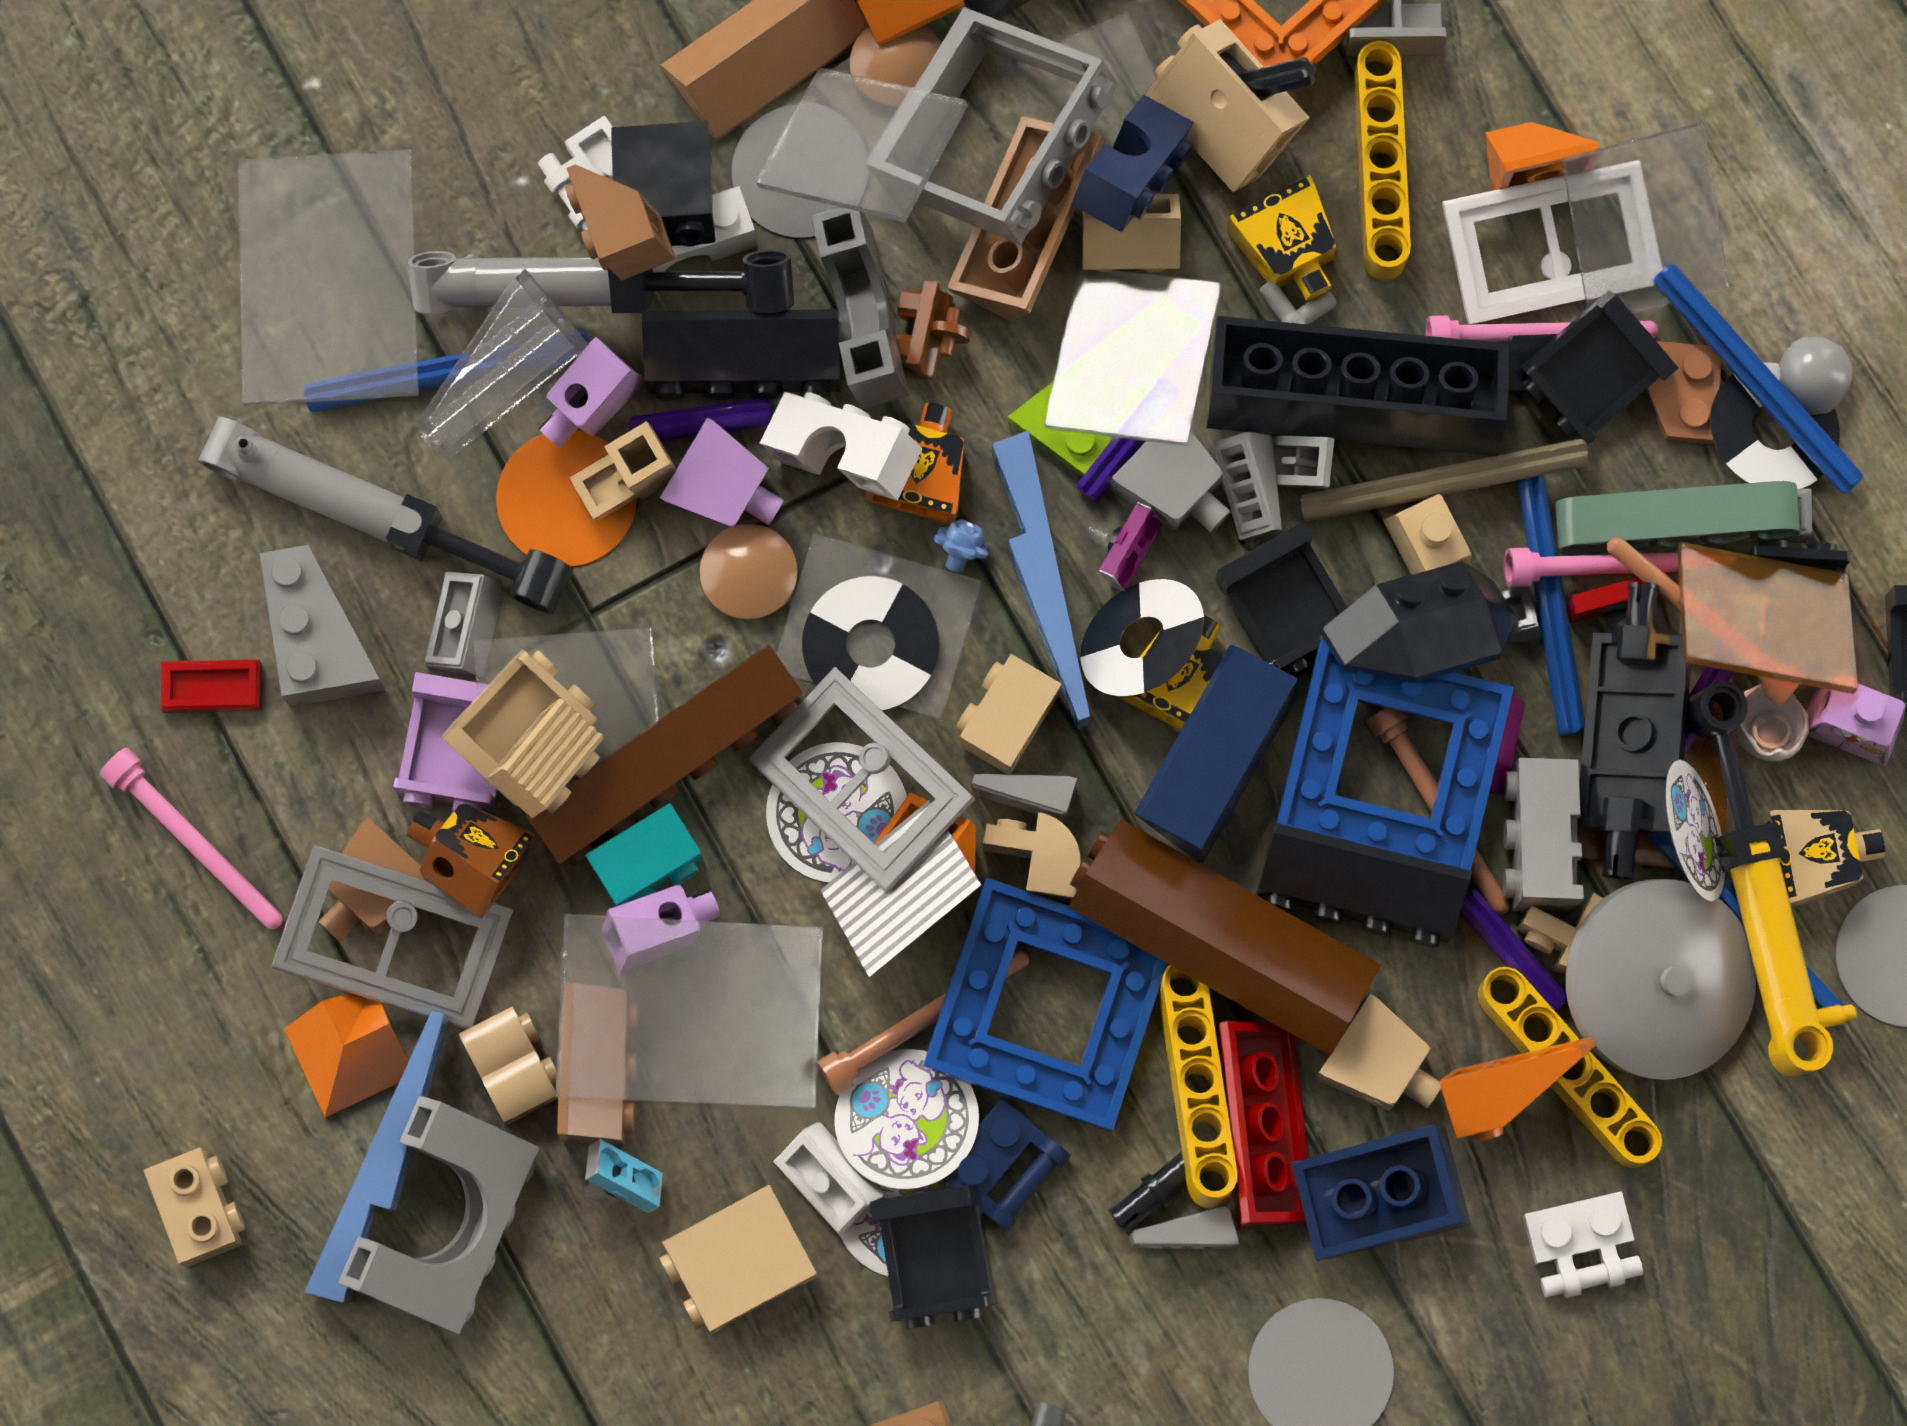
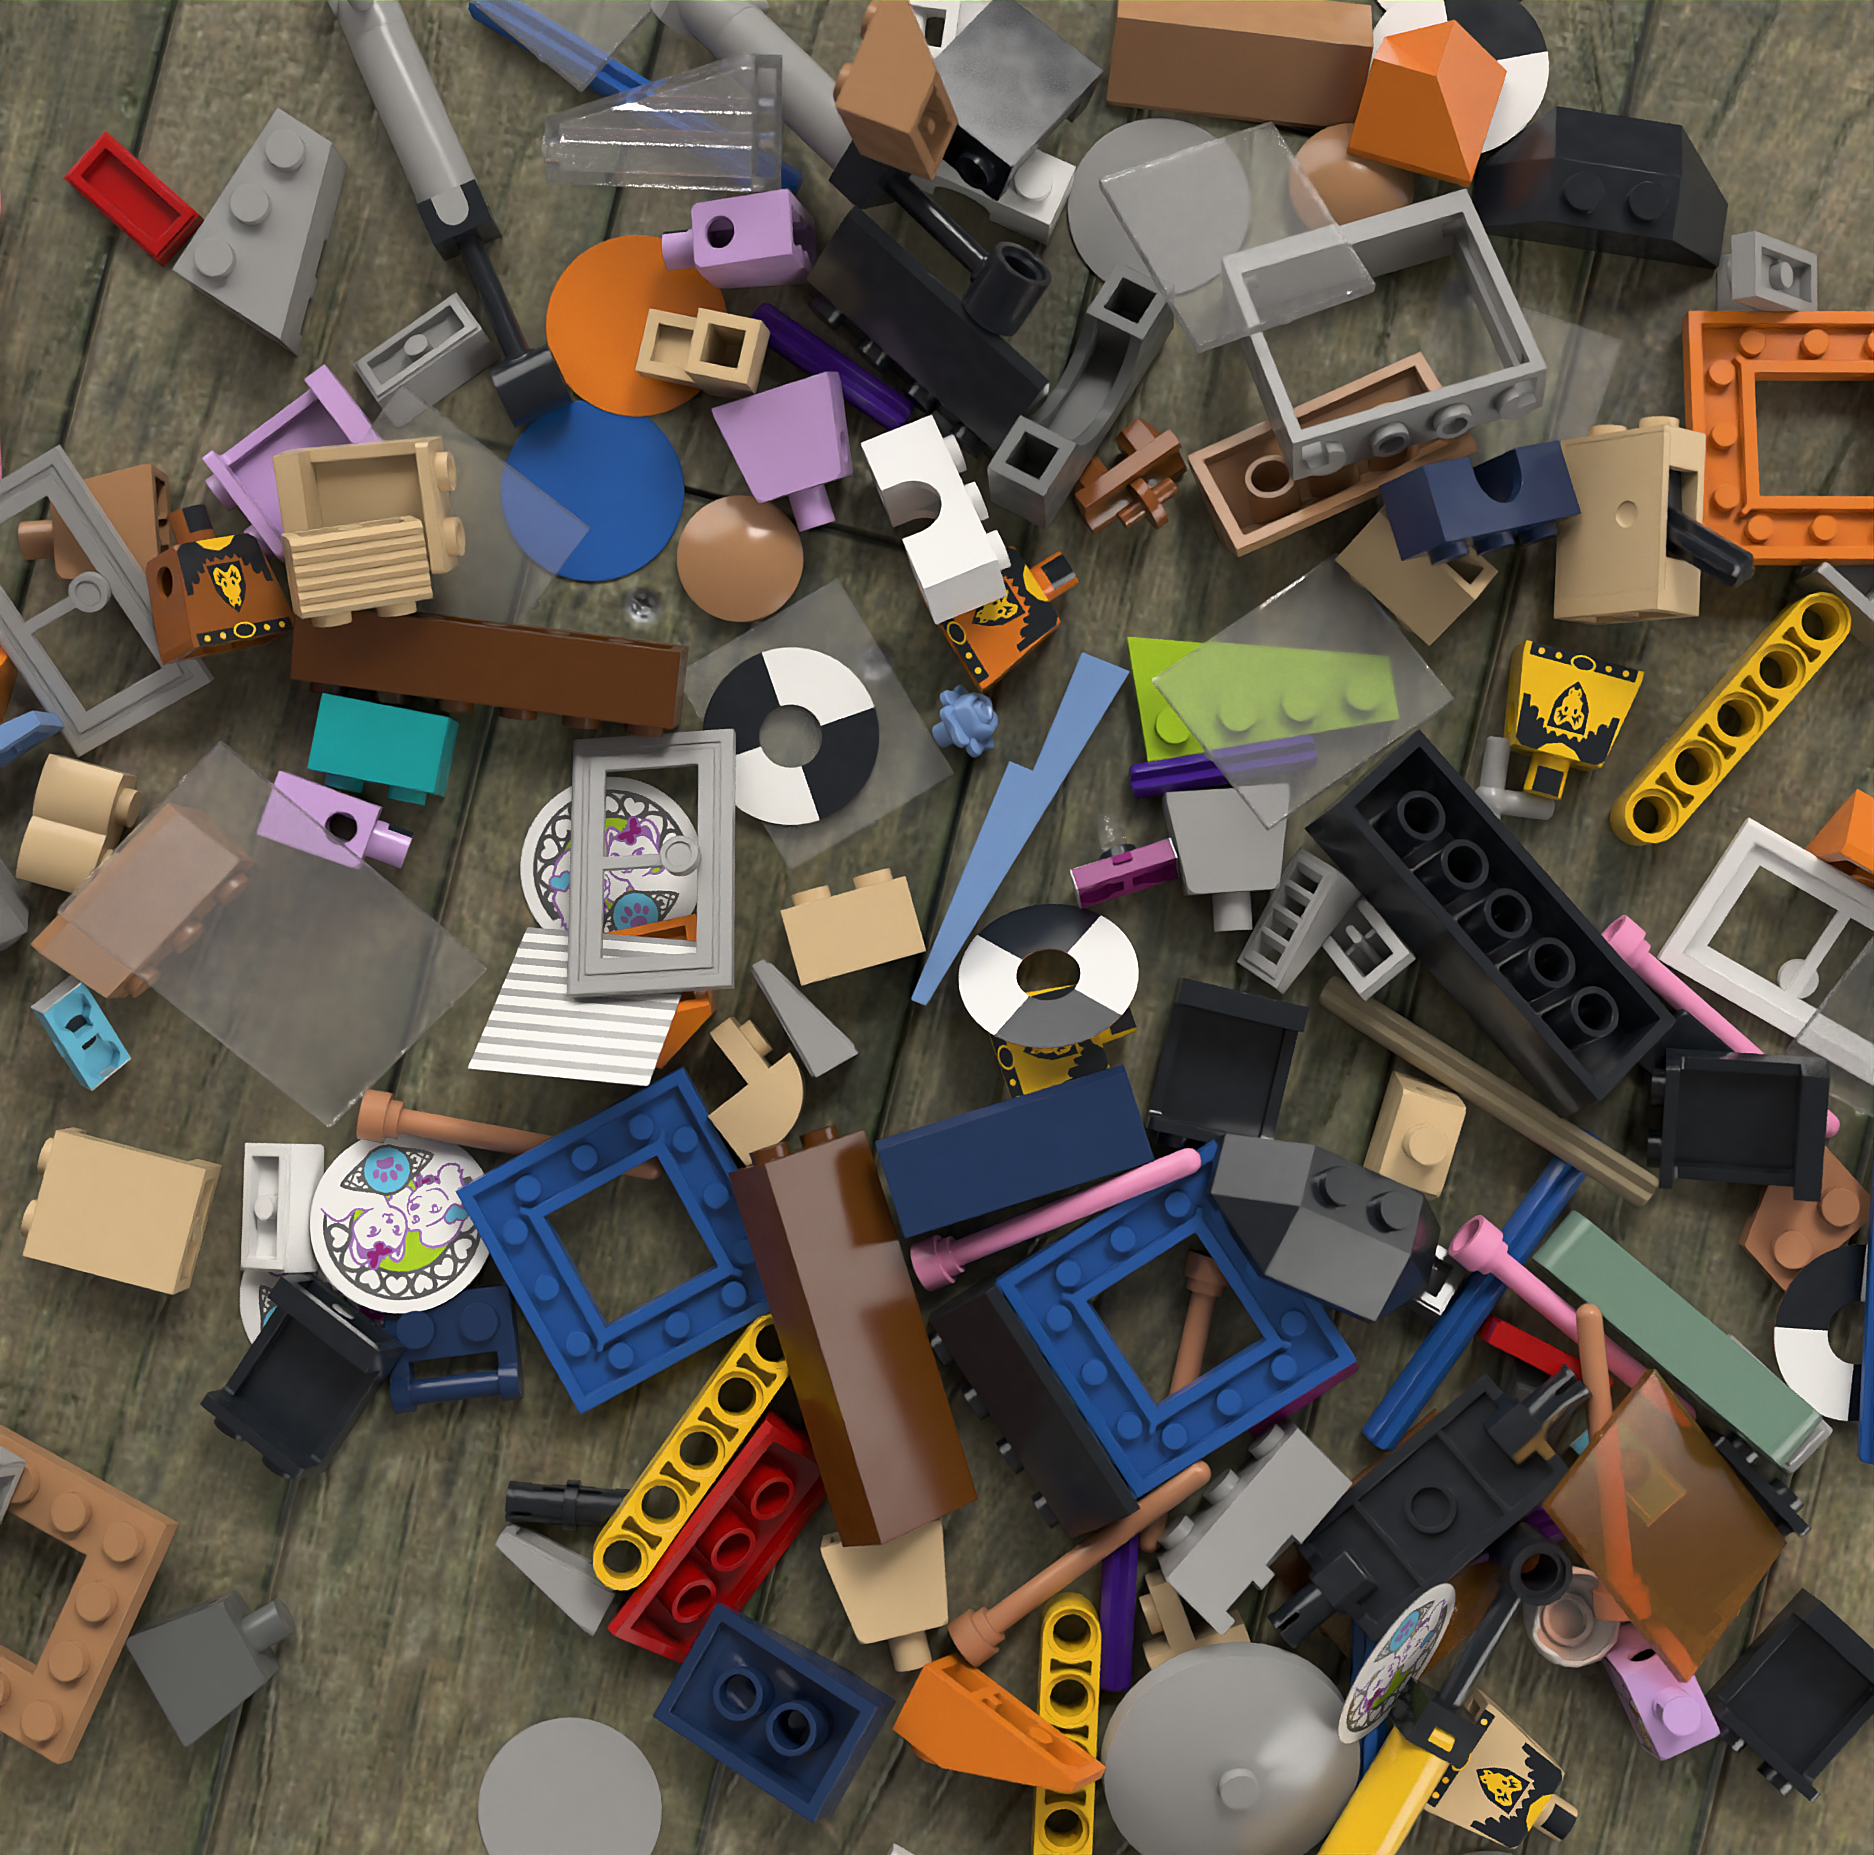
camera: 45 degrees right, 10 degrees up
none -> blue sticker [502,400,684,581]
none -> bright pink piece [910,1148,1201,1292]
none -> nougat piece [948,1460,1211,1667]

